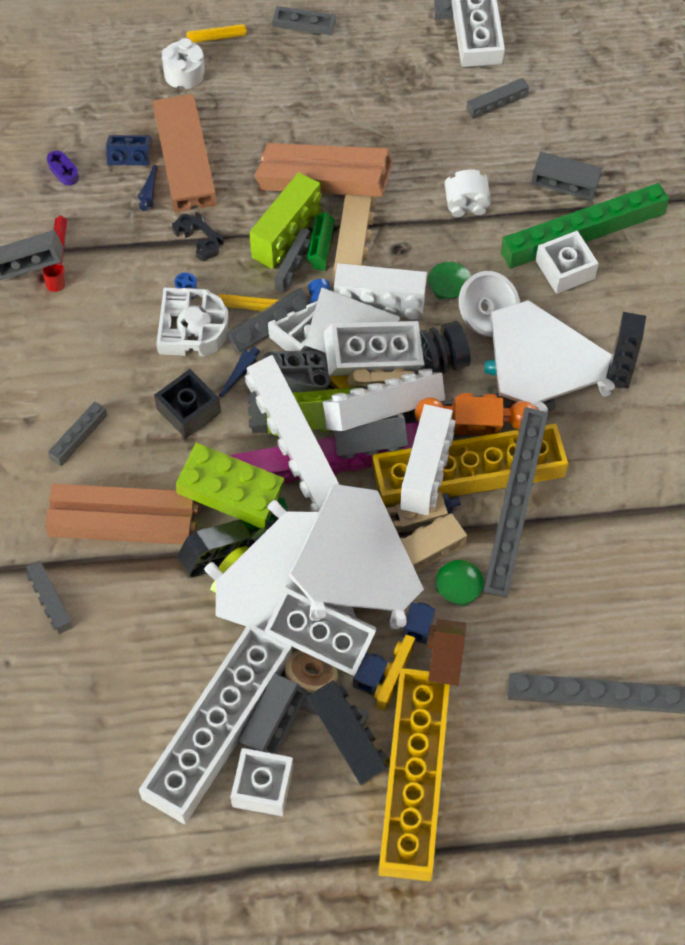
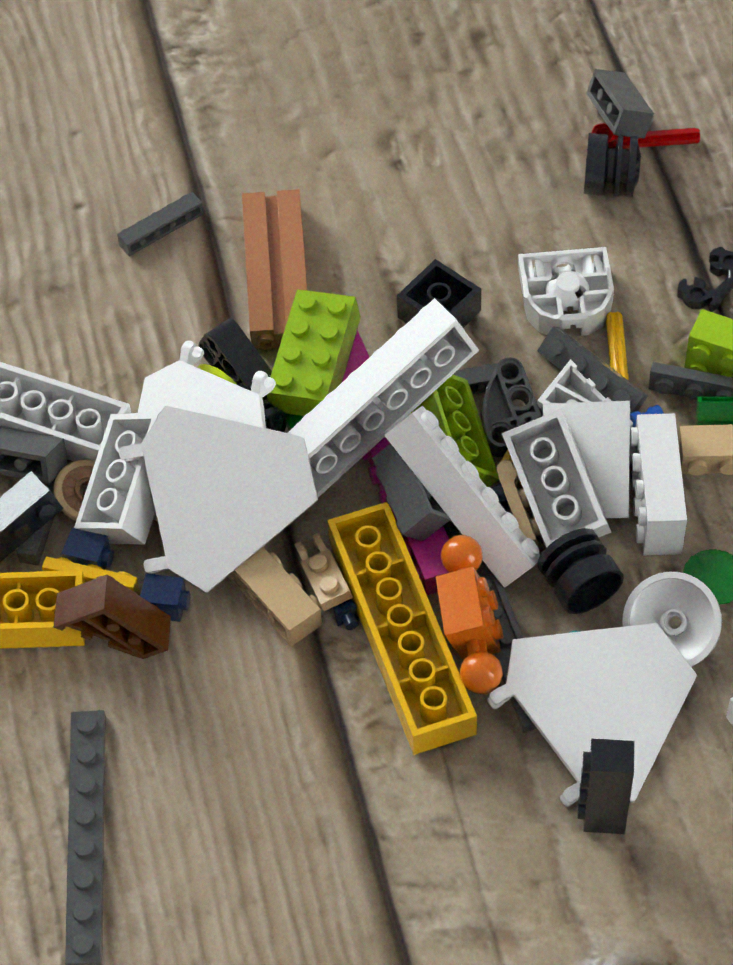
camera: 85 degrees right, 5 degrees down
dark grey piece [48,401,107,466] -> none
blue wheel [174,272,197,299] -> none
dark blue piece [219,346,260,397] -> none
white brick [400,404,456,516] -> none
green dish [436,560,484,607] -> none
dark grey plate [483,407,548,598] -> none
none -> black wheel [584,133,641,197]

